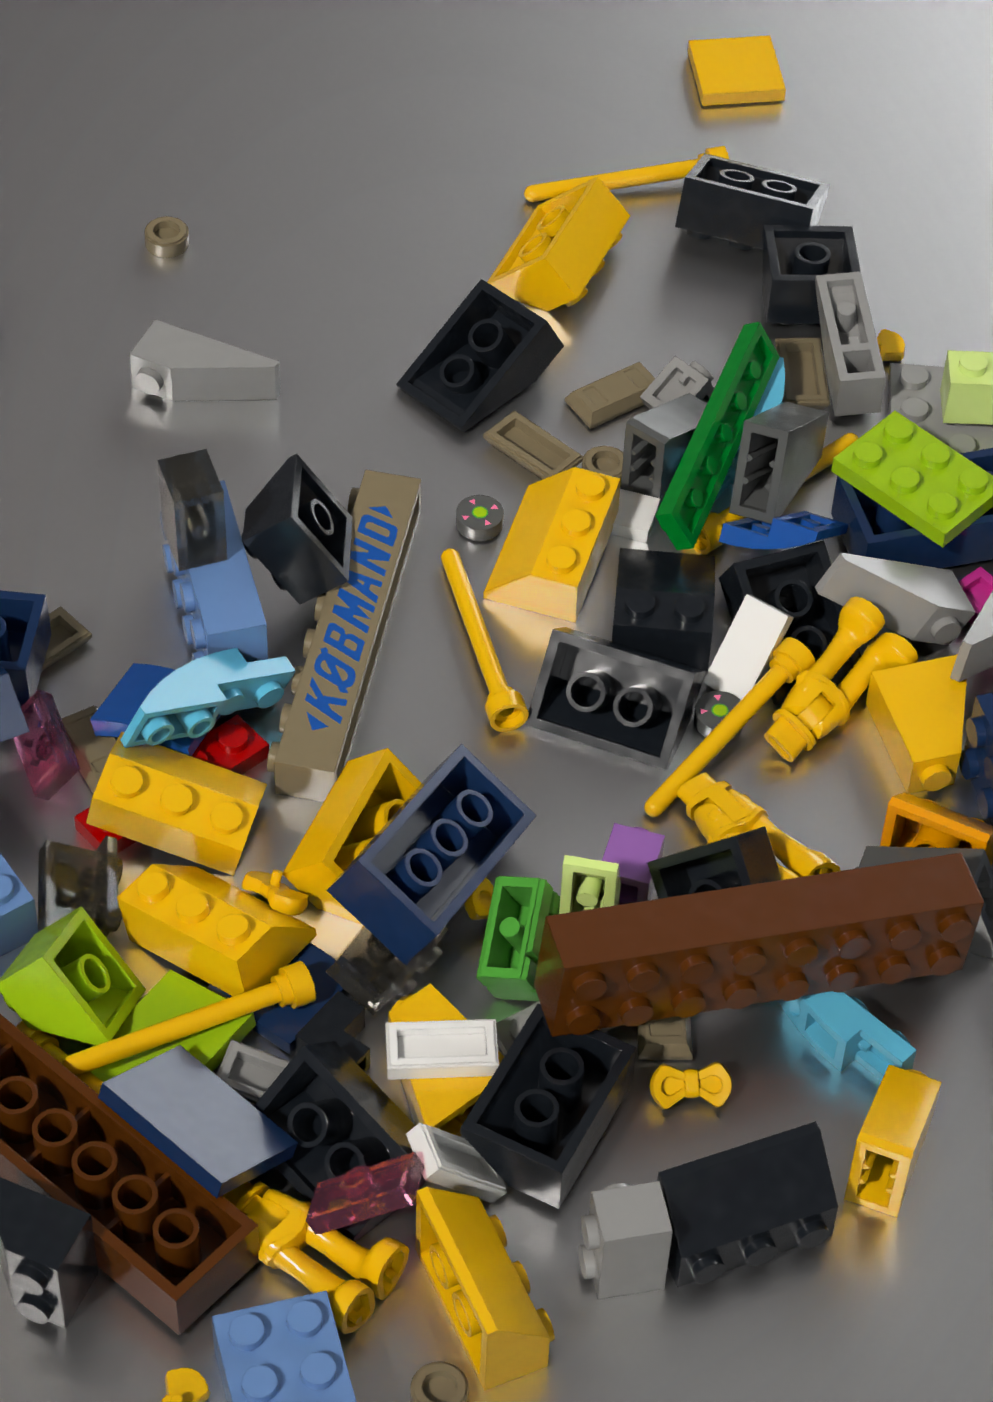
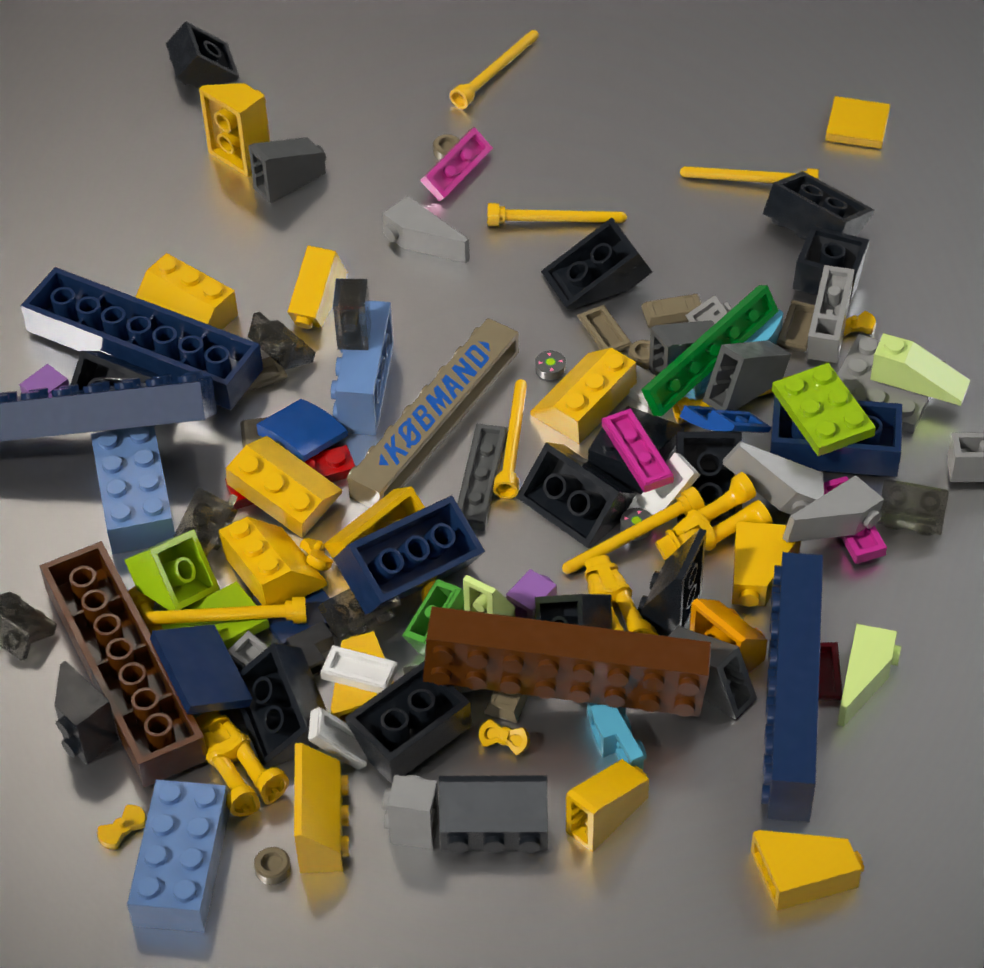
camera: 25 degrees right, 0 degrees up
clear pink plate [13,689,81,801] -> none
medium azure slope [120,648,296,748] -> none
black slope [242,454,353,605] -> none
clear pink plate [306,1152,424,1235] -> none
yellow slope [487,177,630,312] -> none
none -> clear smoke bracket [248,312,316,370]
none -> yellow slope [287,245,348,329]
none -> dark pink plate [420,127,493,201]
none -> yellow piece [450,30,539,109]
none -> dark grey tile [457,424,508,531]
none -> yellow piece [487,203,627,227]
none -> dark pink tile [602,408,674,493]
none -> black slope [638,529,707,636]

